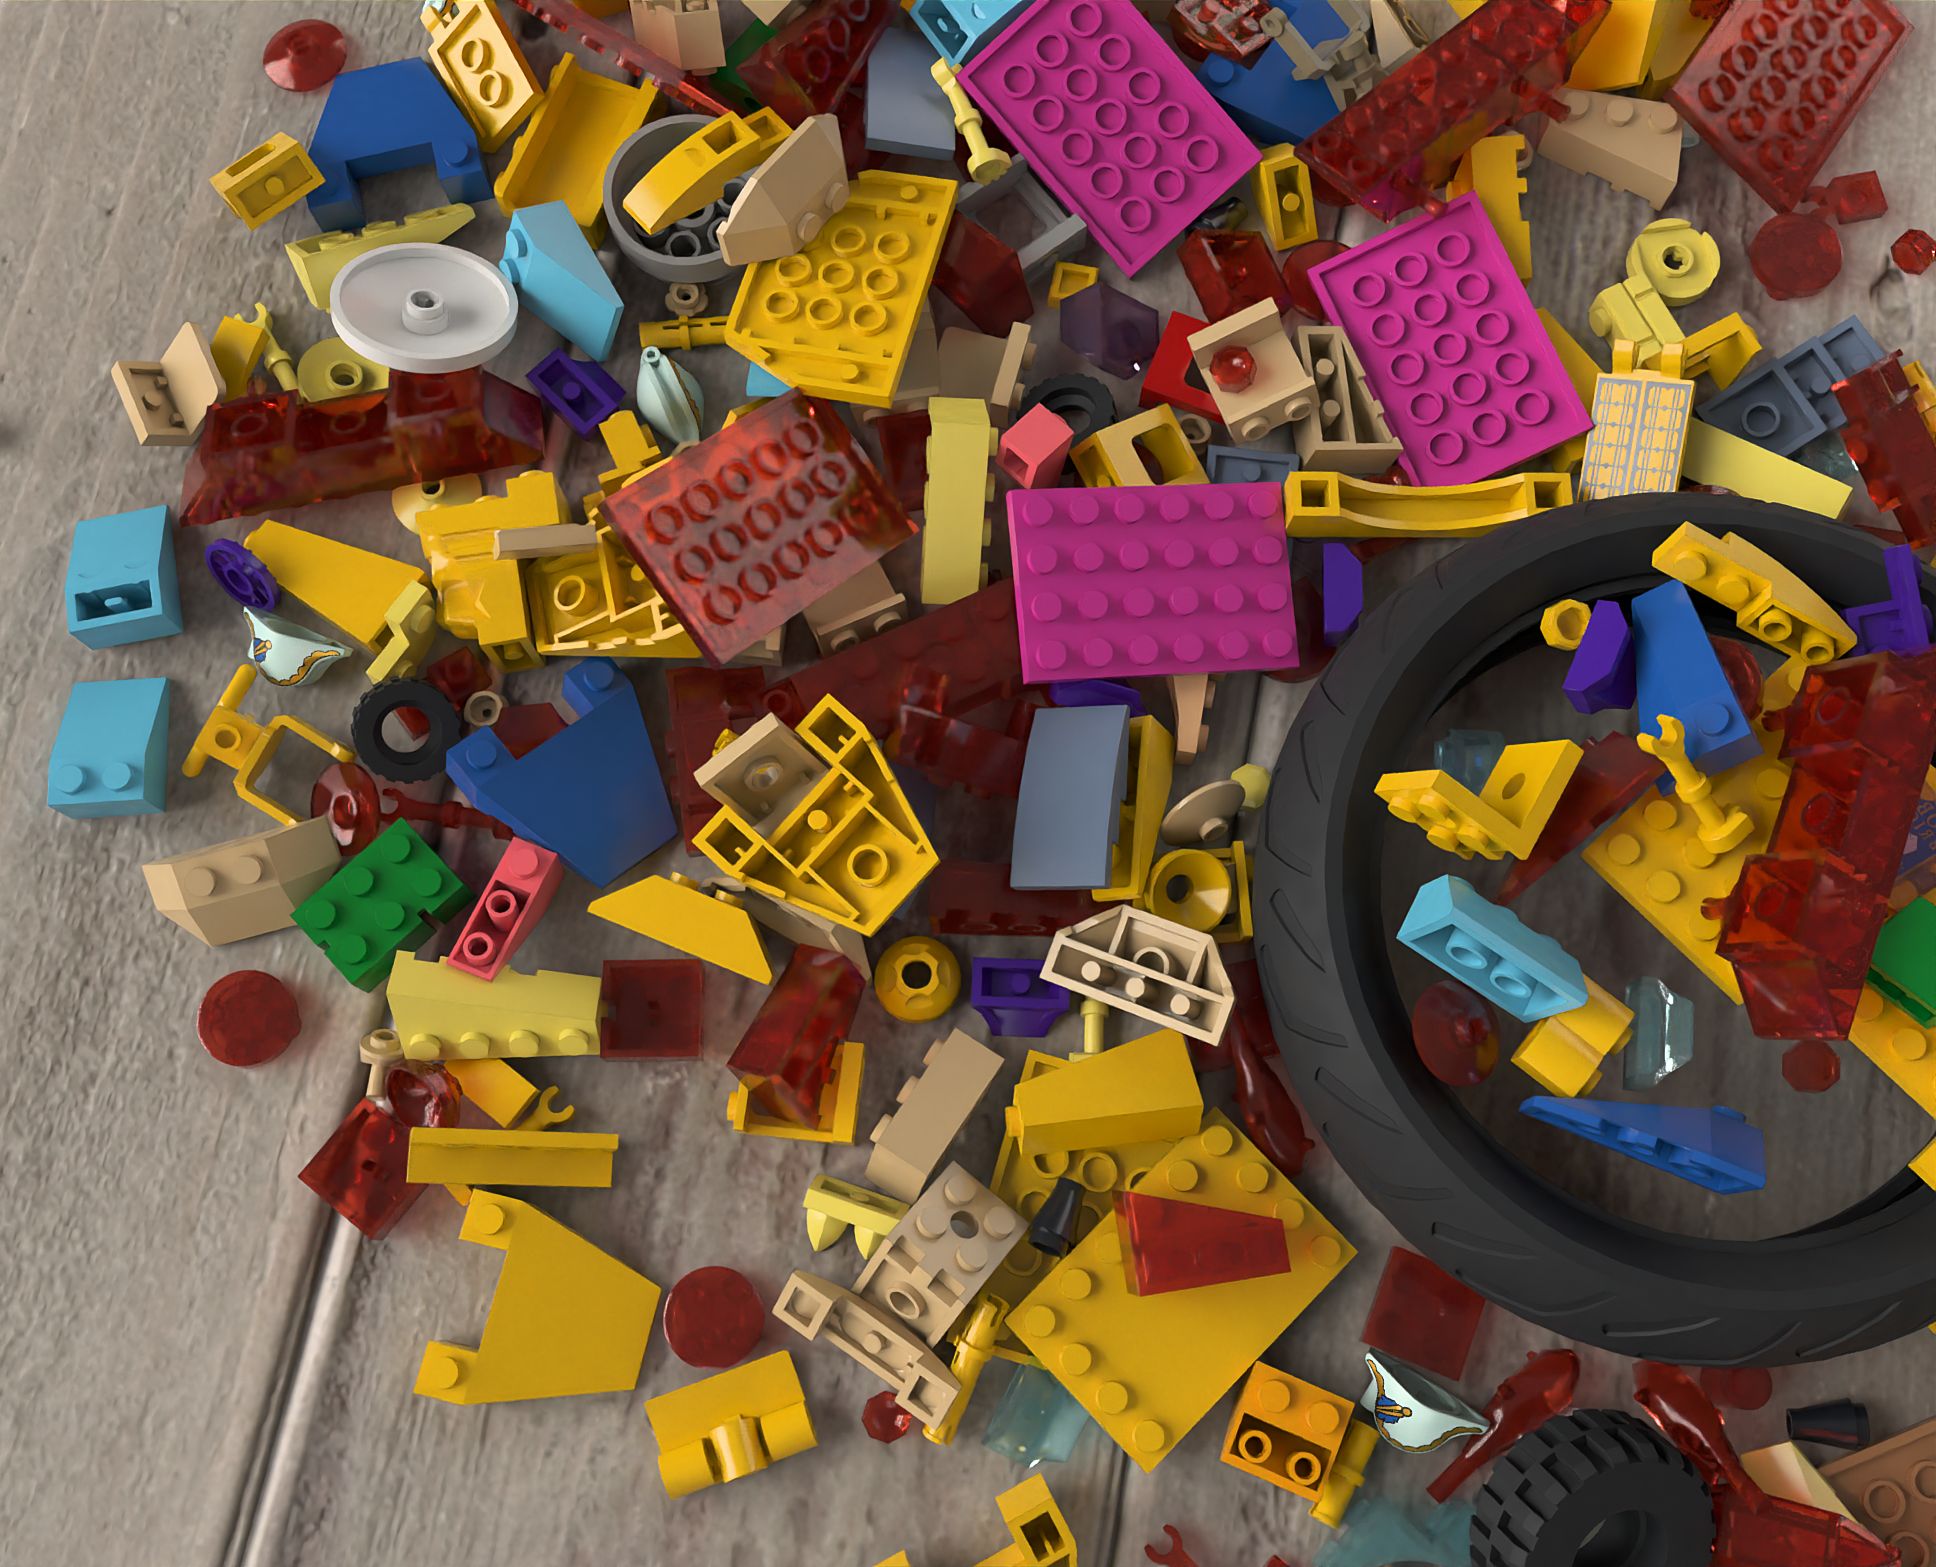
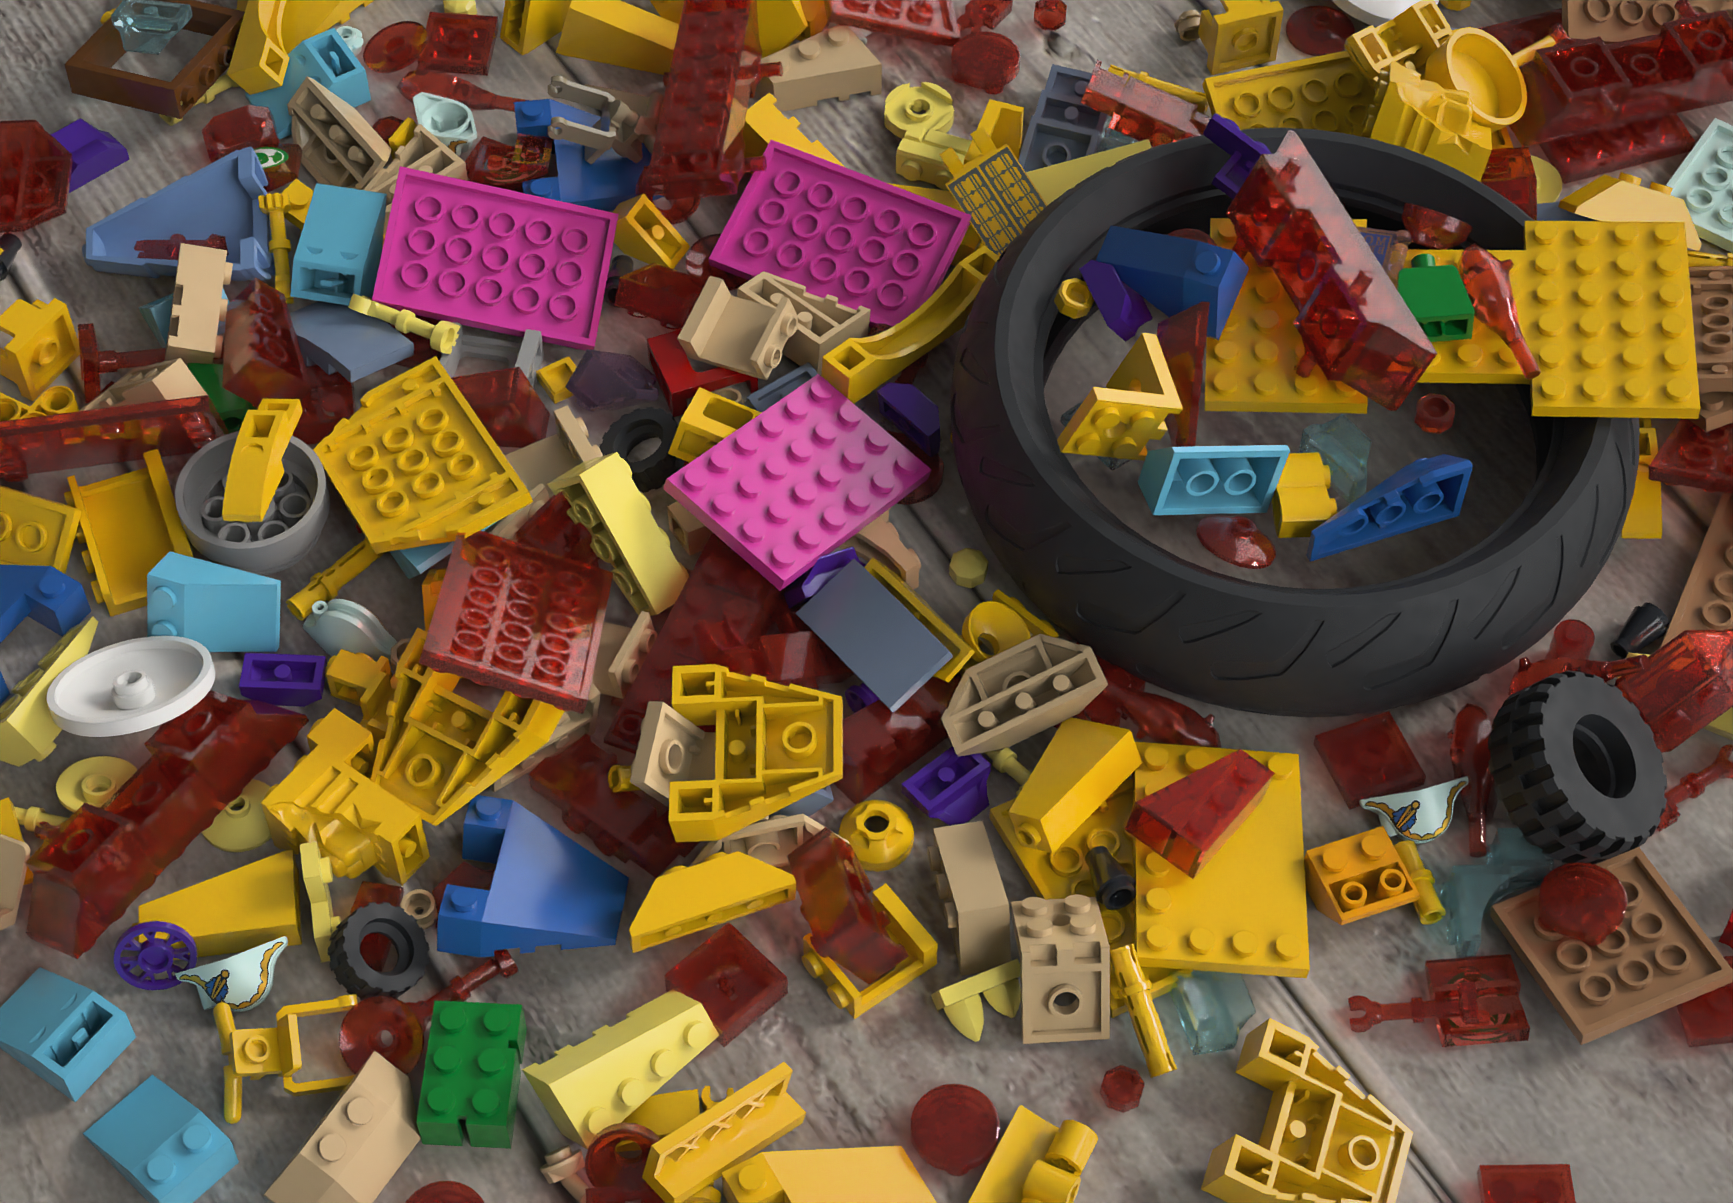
camera: 45 degrees left, 20 degrees down
coral slope [446,837,565,983] -> none
tan slope [492,523,598,561] -> none
tan plate [665,282,709,319] -> none
tan wedge [716,113,850,266] -> none
tan slope [772,1270,962,1431] -> none
coral slope [995,403,1075,489] -> none
tan dish [1160,779,1246,846] -> none
clear red tile [1209,345,1257,394] -> none
yellow piece [1637,714,1755,853] -> none
yellow slope [1652,521,1857,670] -> none

